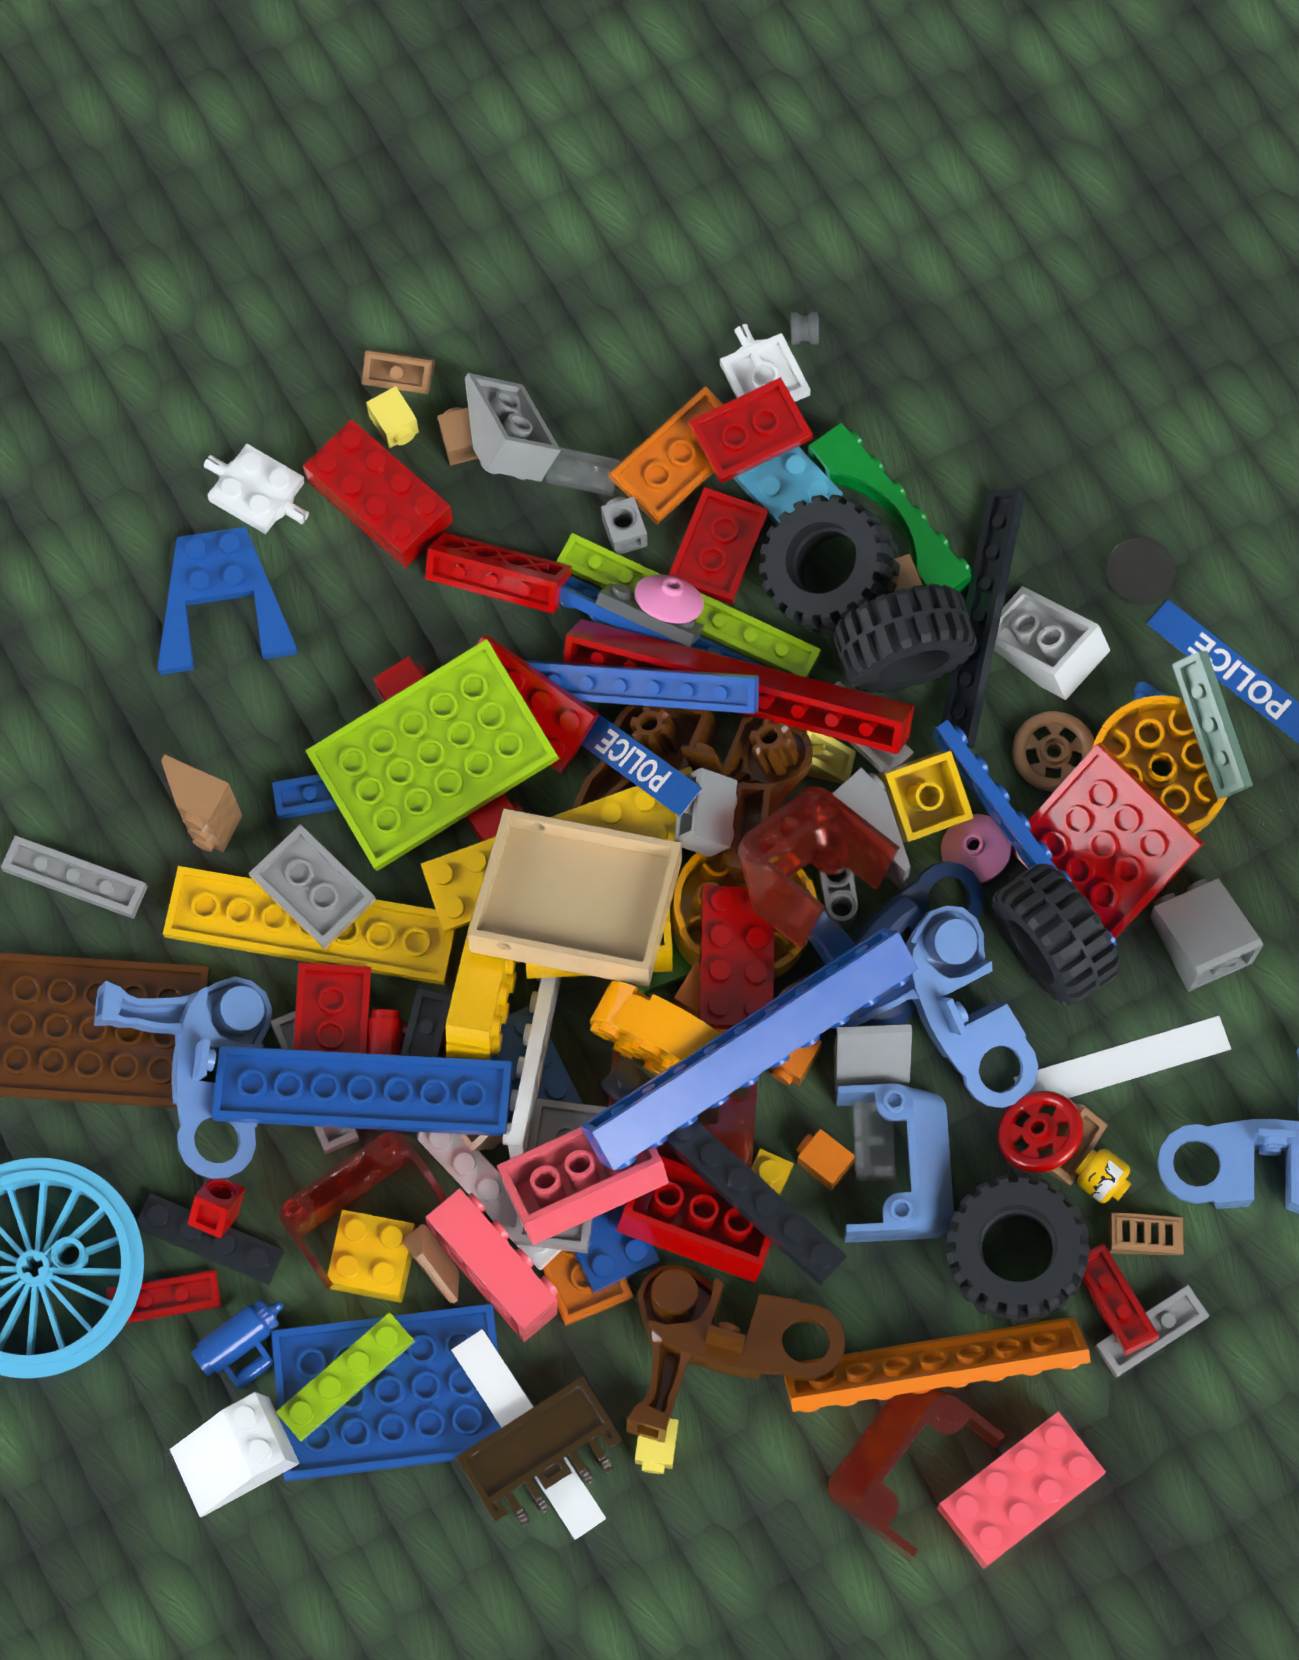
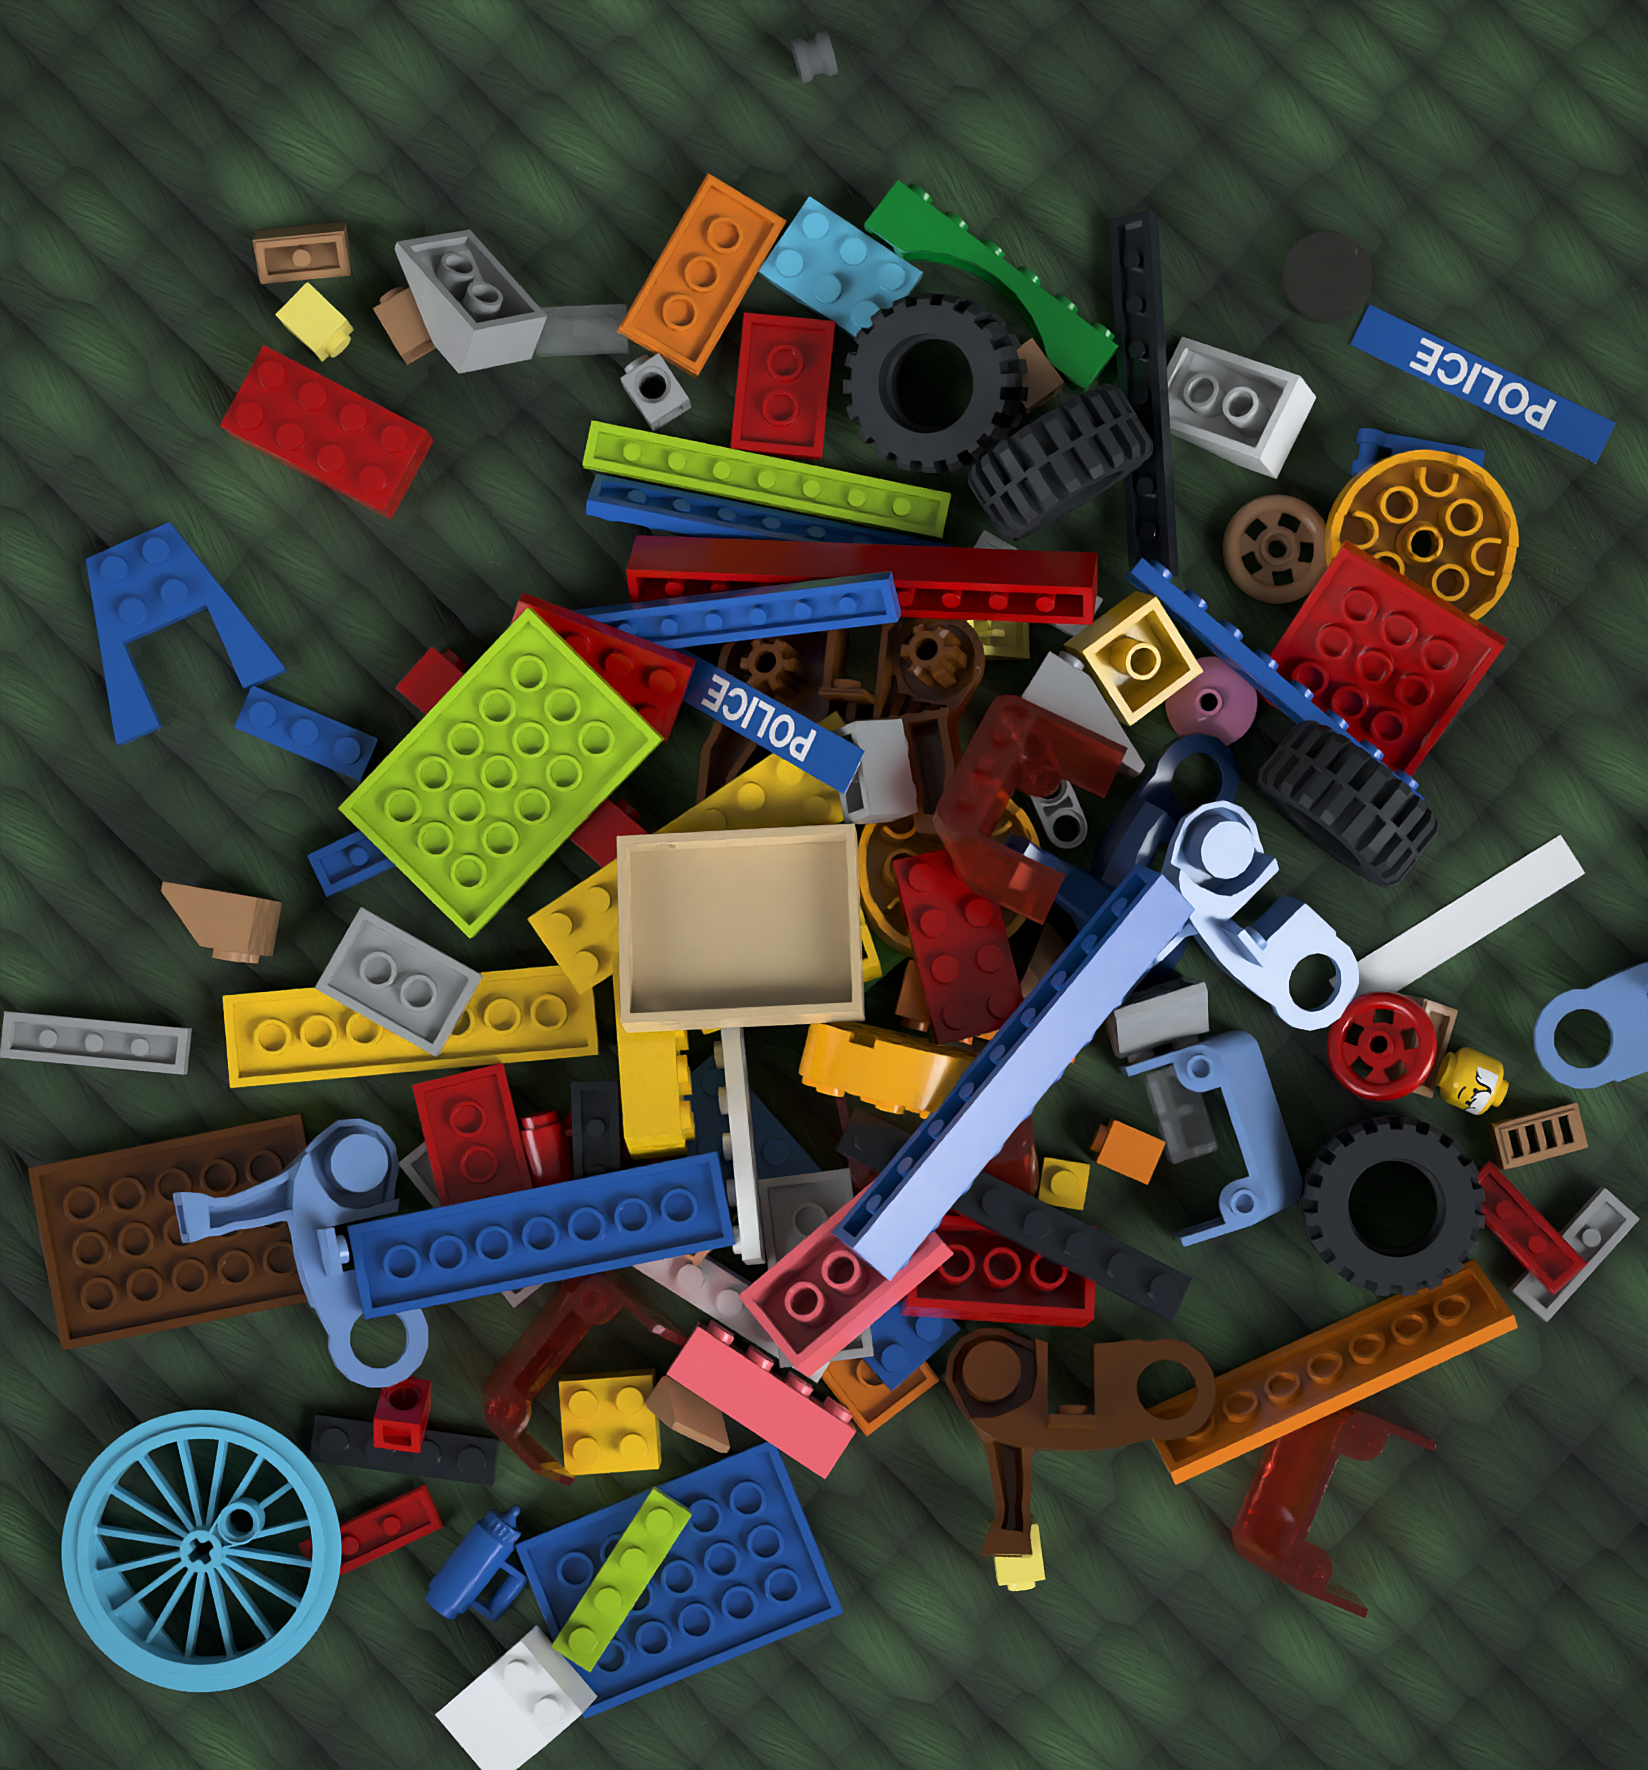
camera: 15 degrees left, 15 degrees up
white plate [204,444,309,534] -> none
red fence [425,532,572,614] -> none
white sticker [451,1329,606,1540] -> none
dark brown hinge [455,1376,622,1527] -> none
dark grey plate [595,583,704,647] -> none
bright pink dish [635,575,704,623] -> none
red plate [689,377,813,484] -> none
white plate [720,324,810,402] -> none
coral brick [937,1411,1106,1569] -> none
light grey slope [1149,878,1263,992] -> none
sand green plate [1172,651,1253,799] -> none
none -> blue plate [234,686,381,782]

